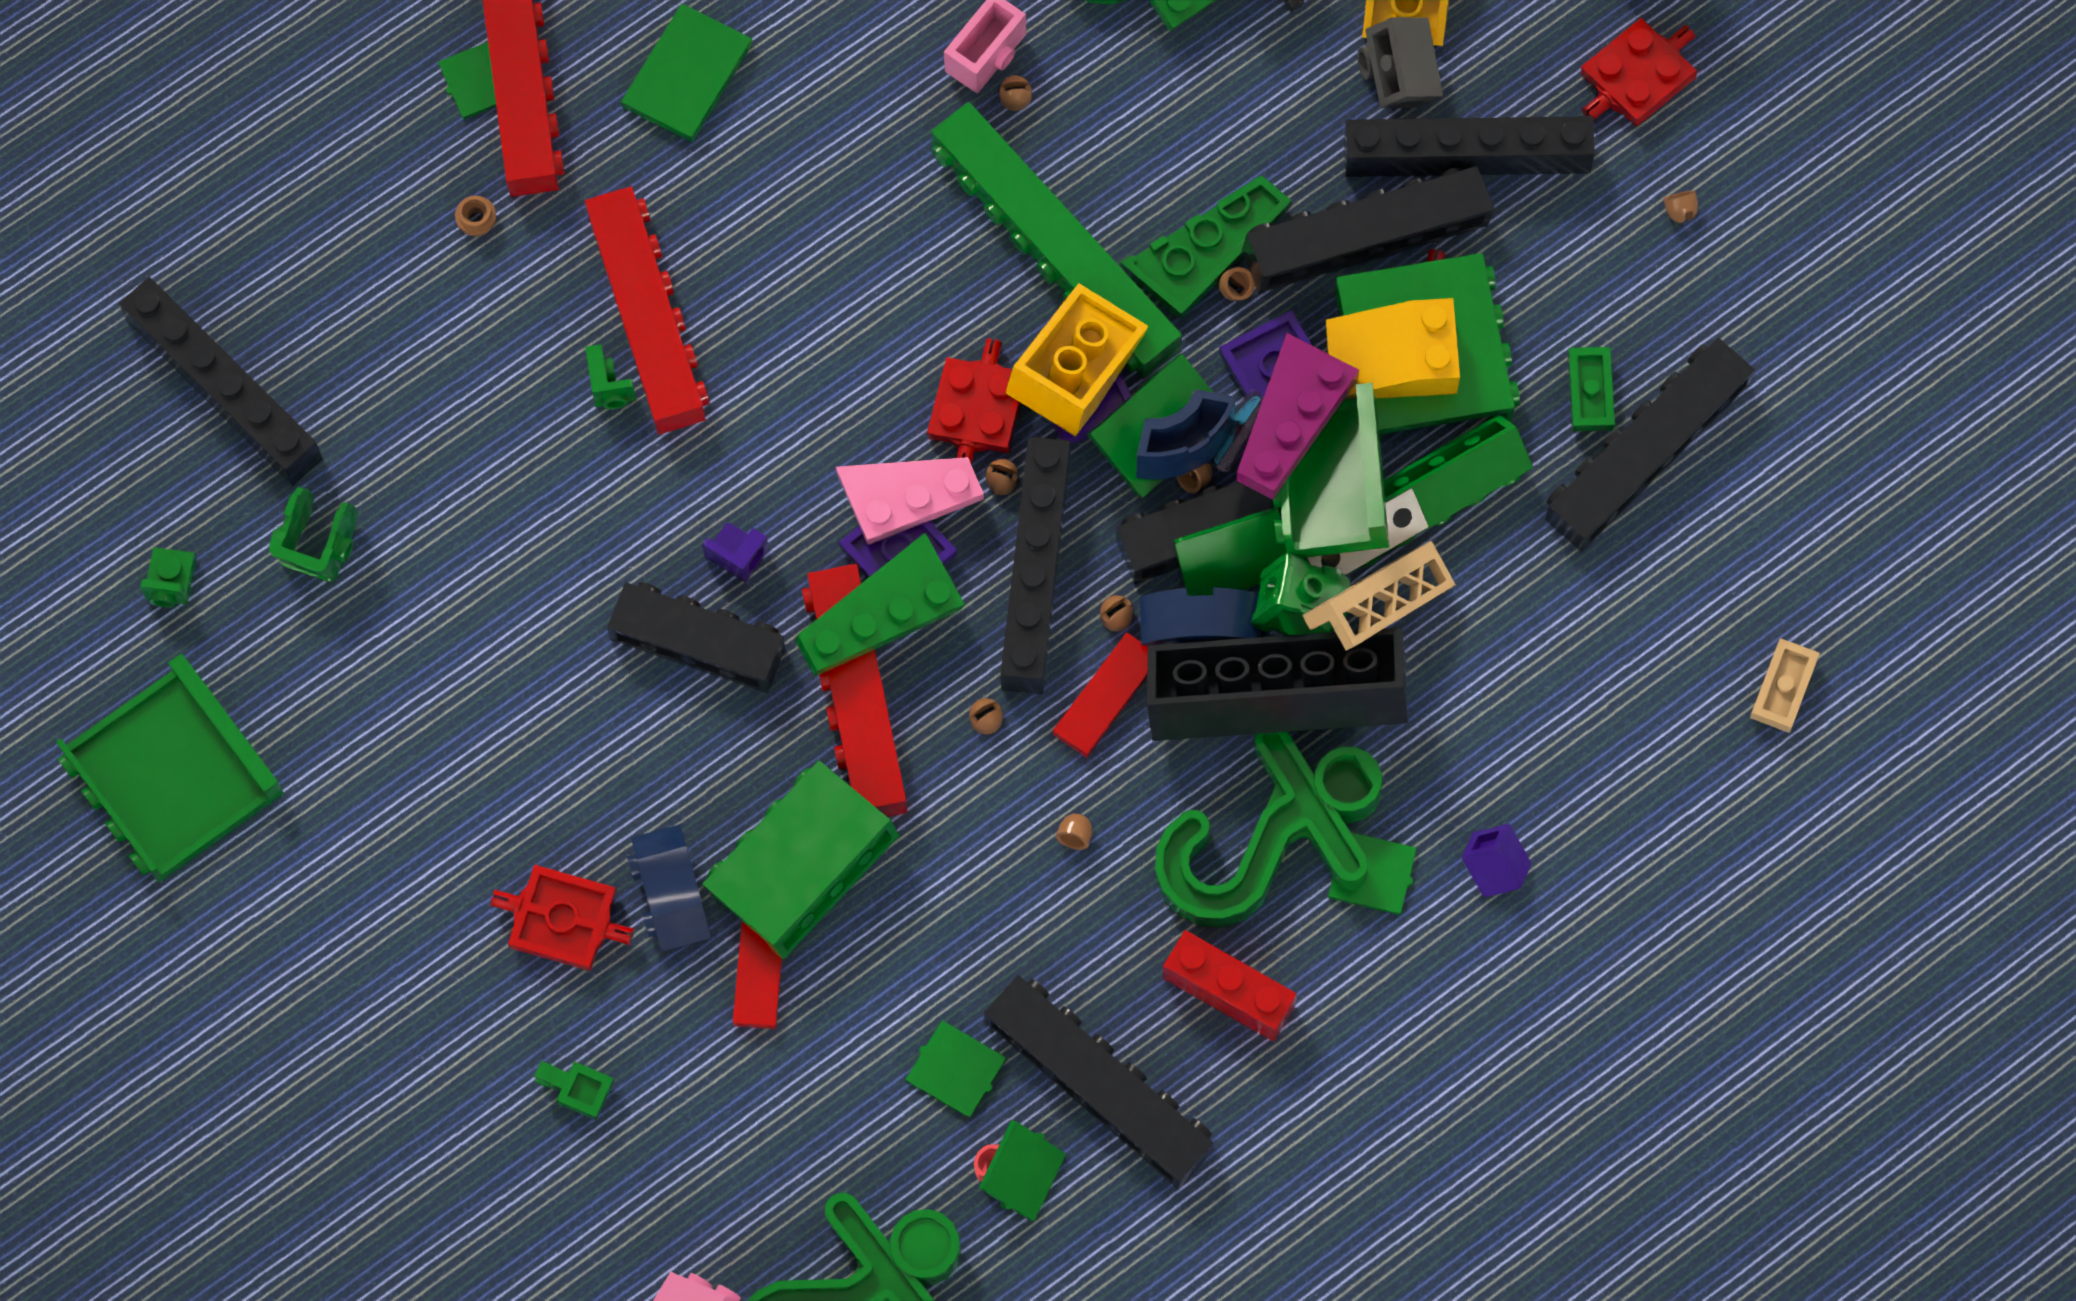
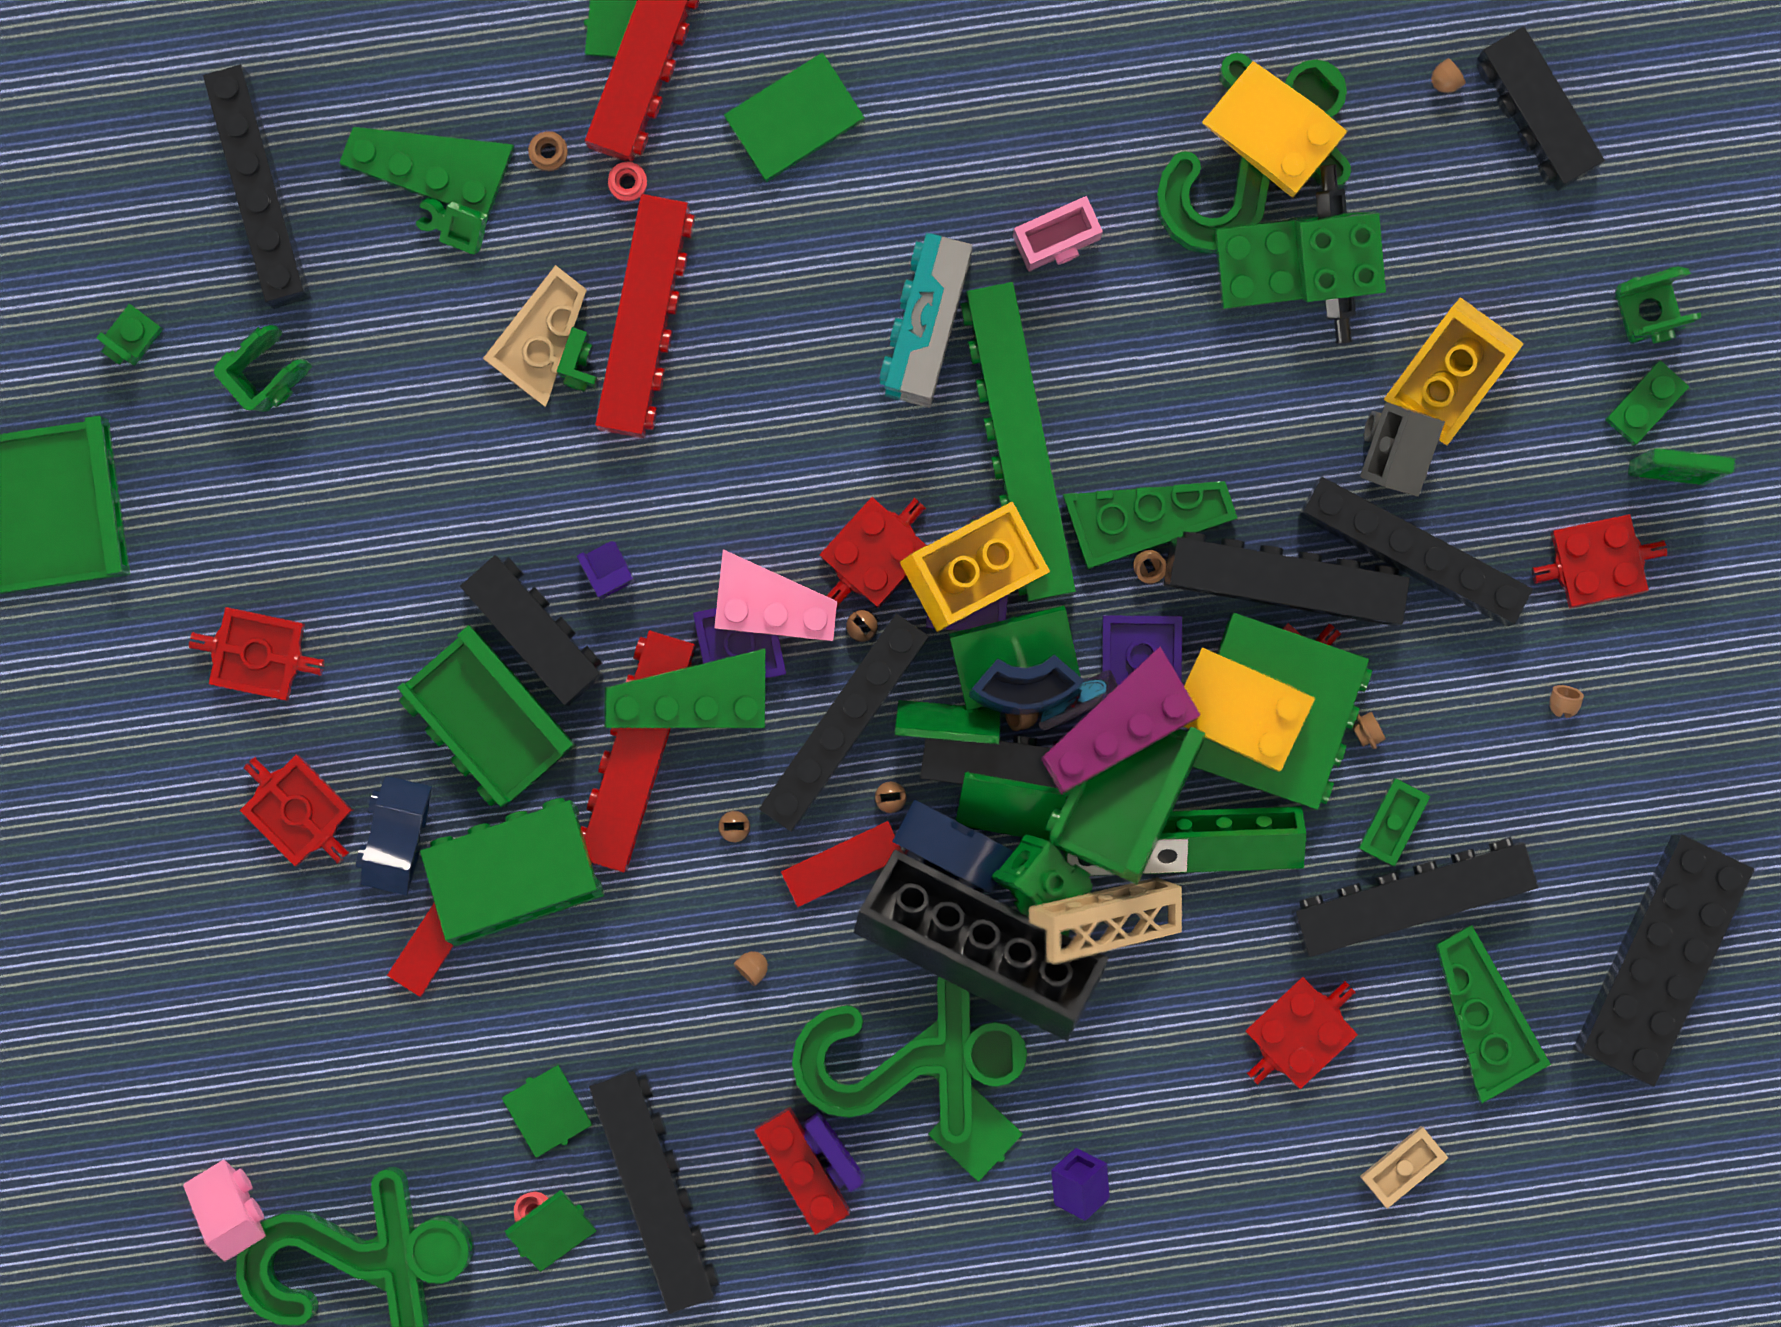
camera: 30 degrees right, 15 degrees up
green plate [534,1061,614,1121] -> none
medium nougat hinge [999,75,1032,111] -> none
none -> red plate [189,607,325,701]
none -> green wing [339,127,515,220]
none -> green panel [397,625,576,808]
none -> green plate [416,198,488,255]
none -> tan wing [483,265,587,407]
none -> coral plate [608,162,647,202]
none -> dark purple plate [803,1110,865,1192]
none -> piece [879,232,973,408]
none -> green piece [895,700,1000,744]
none -> red plate [1245,977,1358,1089]
none -> medium nougat plate [1353,712,1386,749]
none -> green wing [1435,925,1551,1103]
none -> black brick [1573,835,1755,1087]

